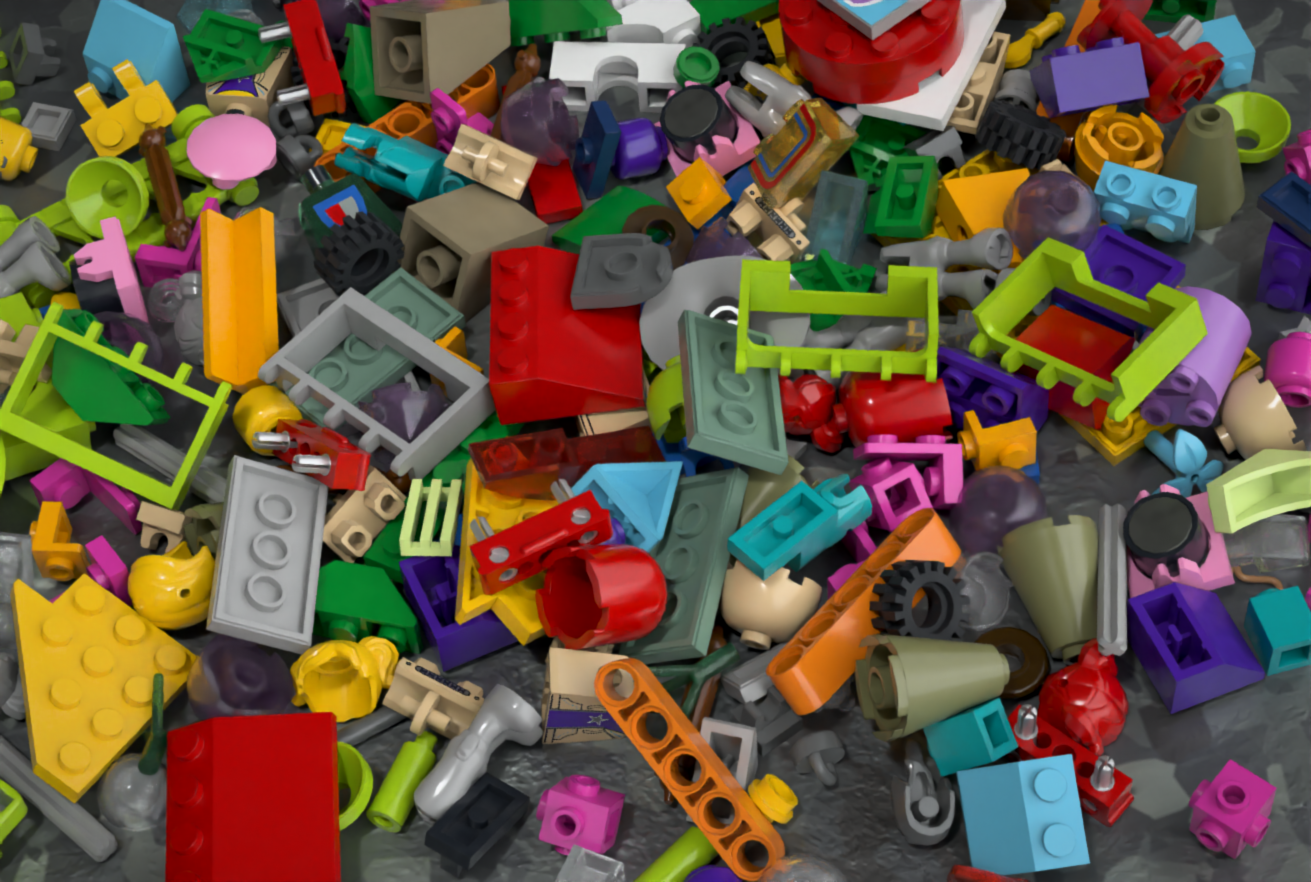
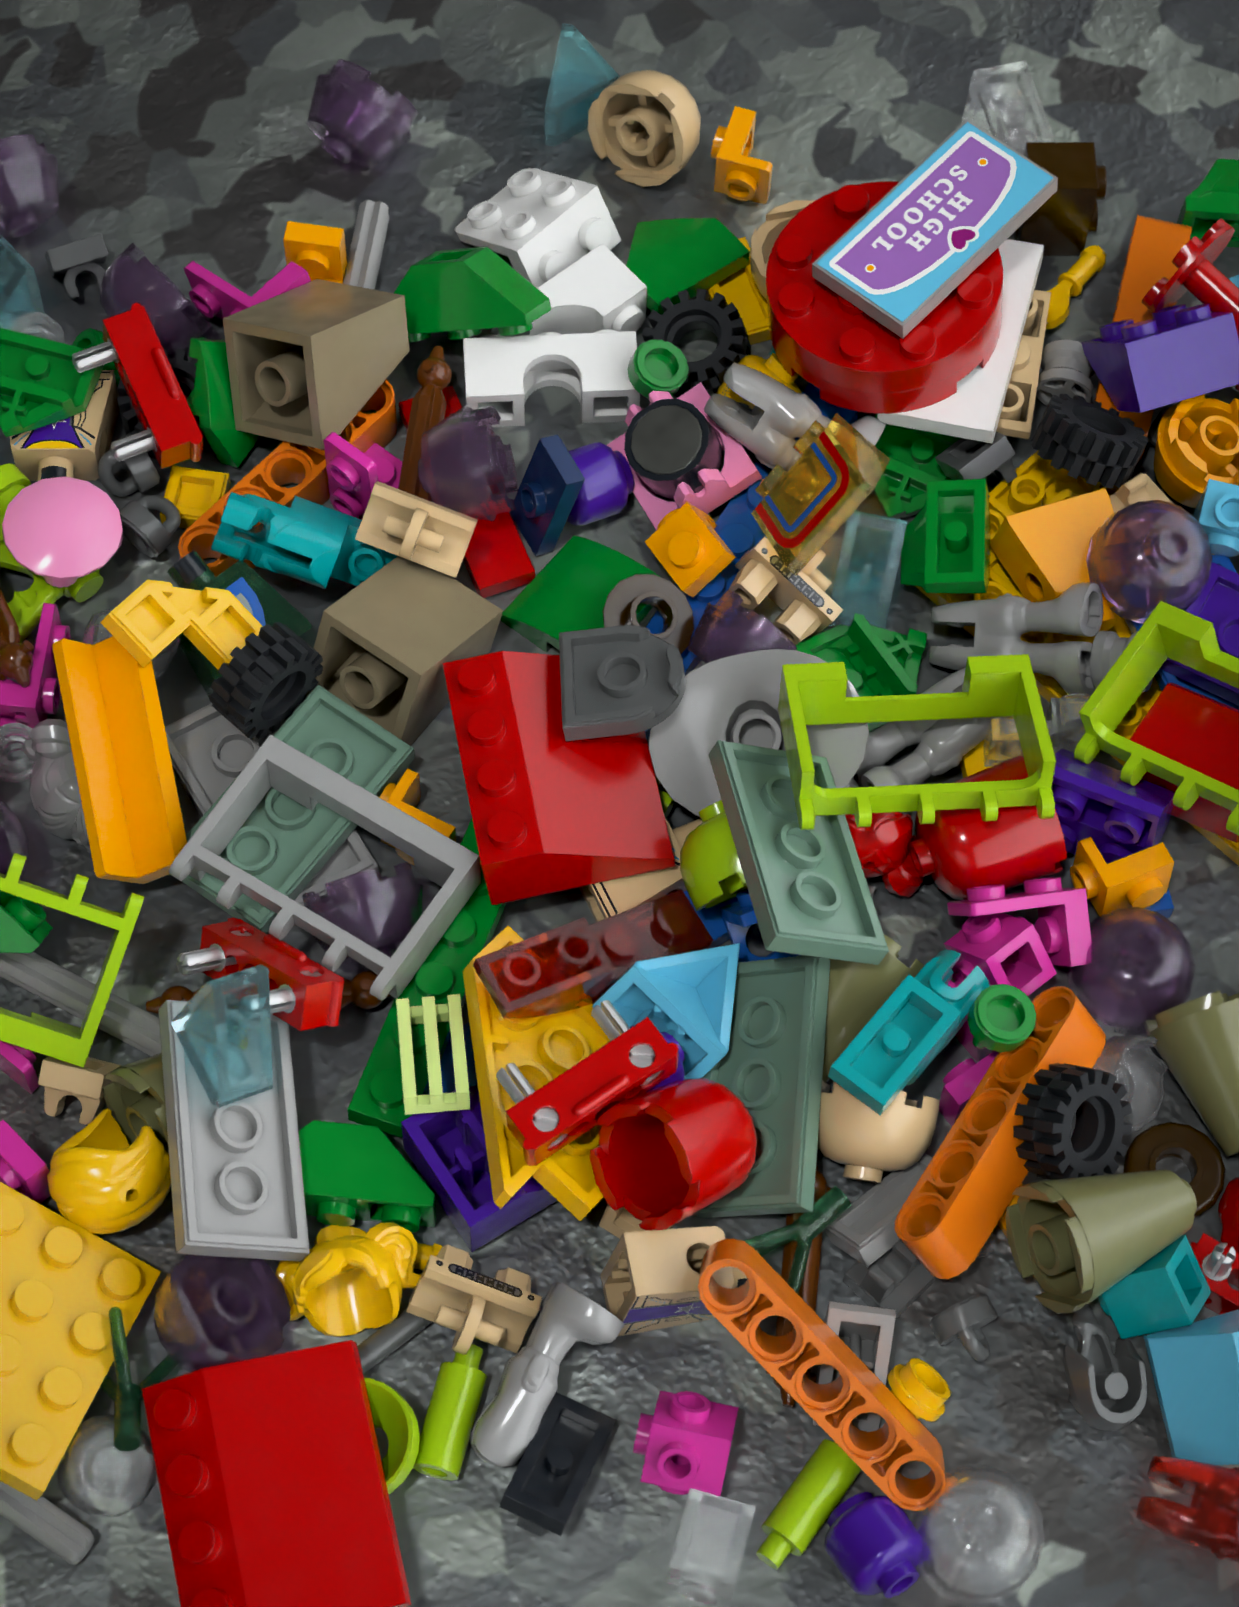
camera: 15 degrees left, 10 degrees up
yellow head [232,385,303,456] -> none
tan hips [322,465,407,563] -> none
none -> yellow tile [100,579,262,670]
none -> clear light blue slope [171,964,273,1108]
none -> green tile [968,984,1036,1052]

